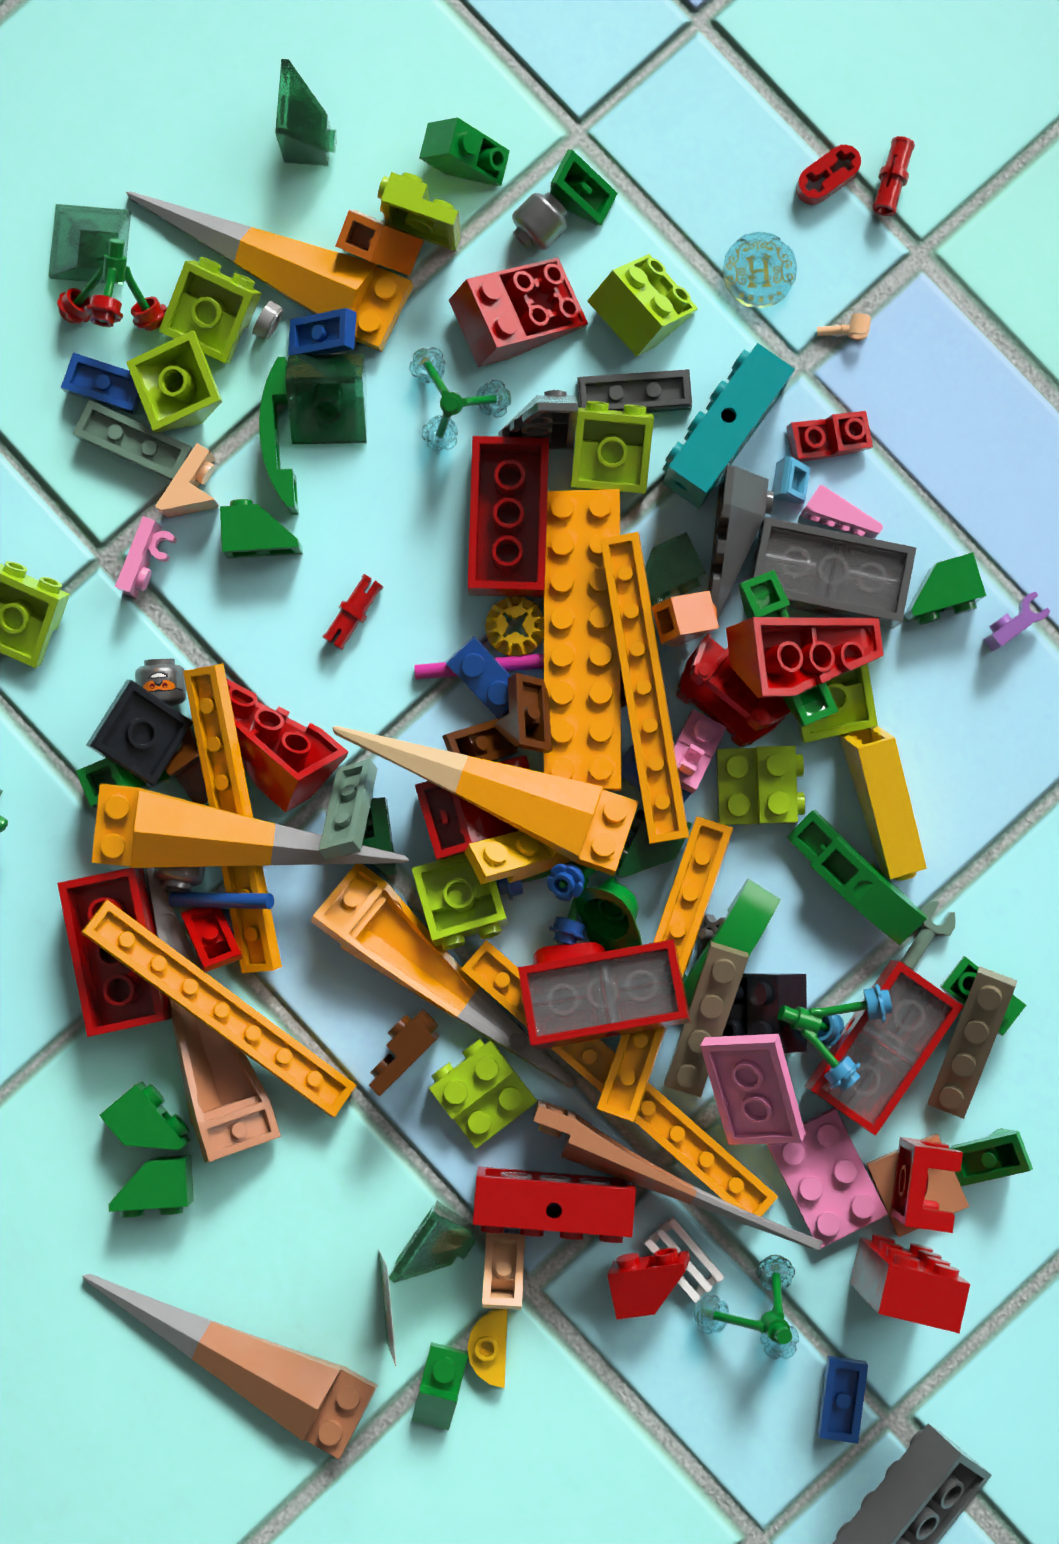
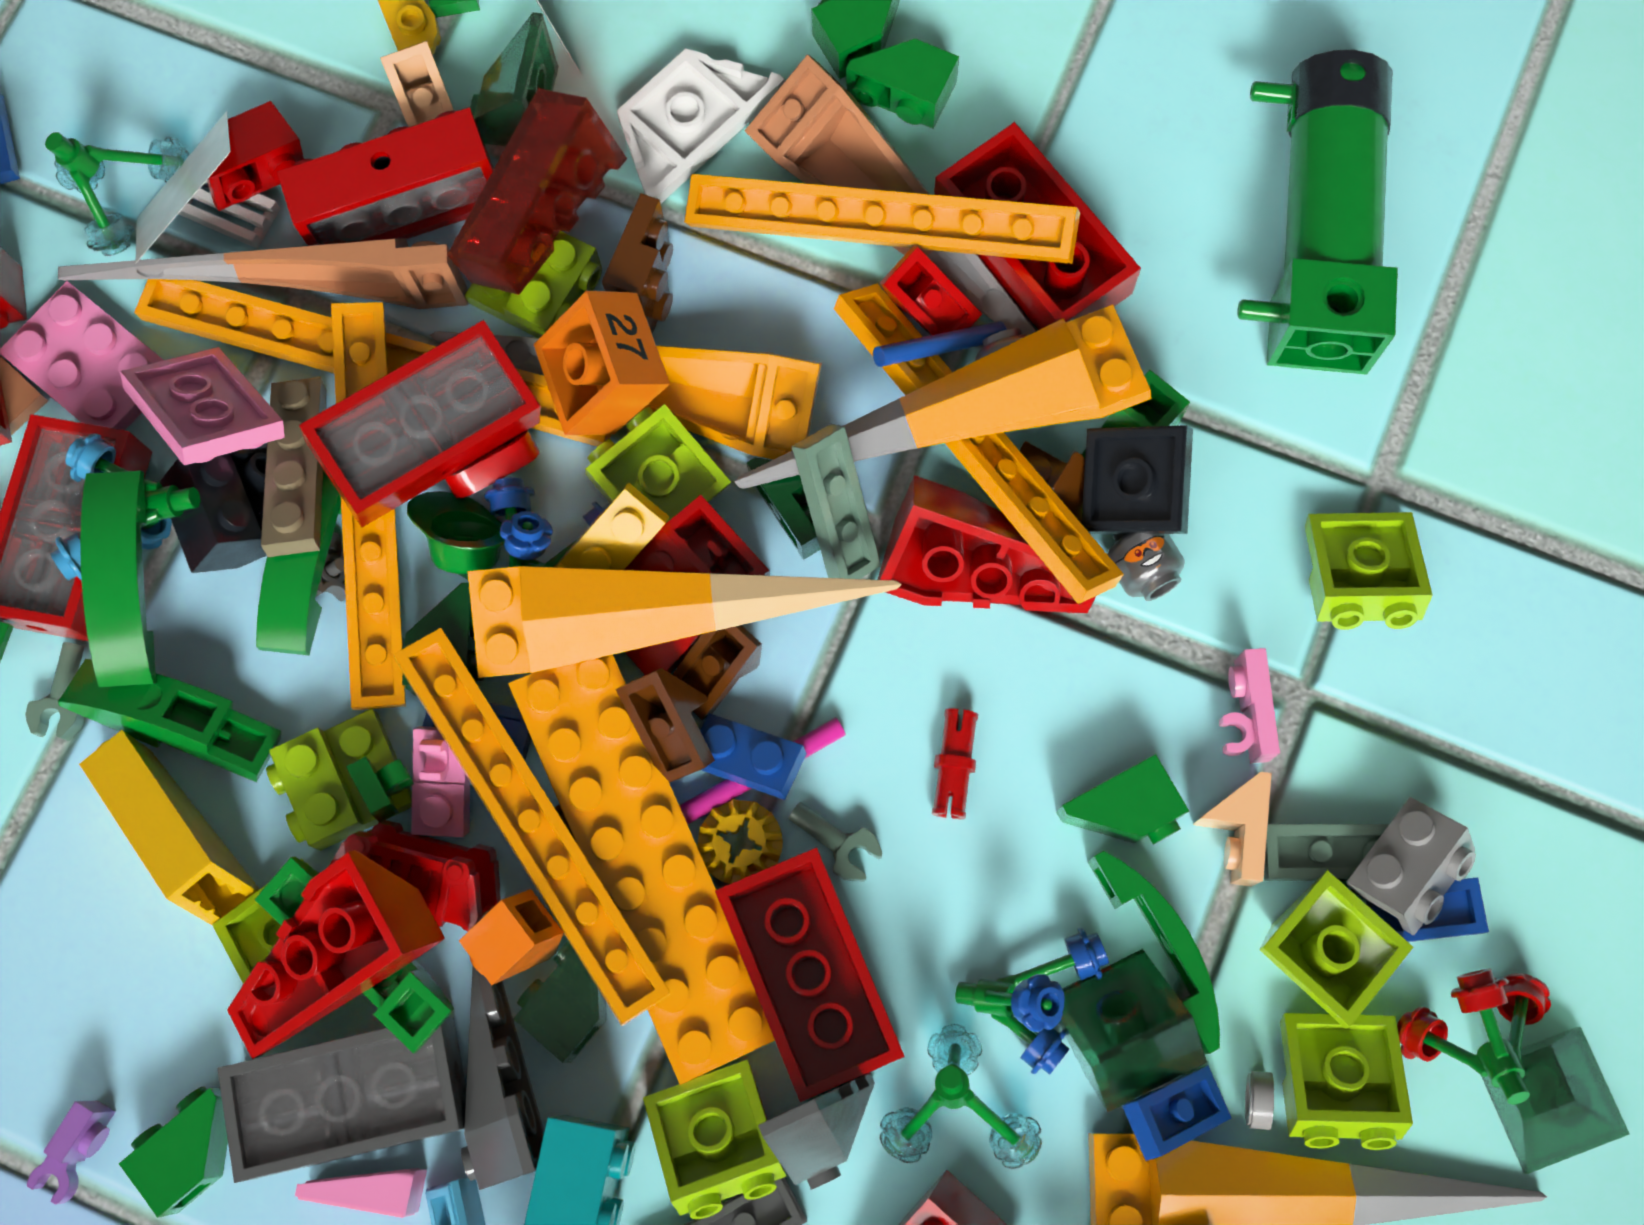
camera: 165 degrees right, 10 degrees down
none -> green slope [80,471,156,687]
none -> white sticker [135,111,231,264]
none -> green tile [346,756,414,823]
none -> clear red wedge [447,88,627,295]
none -> orange brick [533,290,670,435]
none -> white wing [617,48,785,204]
none -> sand green bar [788,802,882,882]
none -> blue plant [955,928,1109,1075]
none -> light grey bracket [1347,797,1476,935]

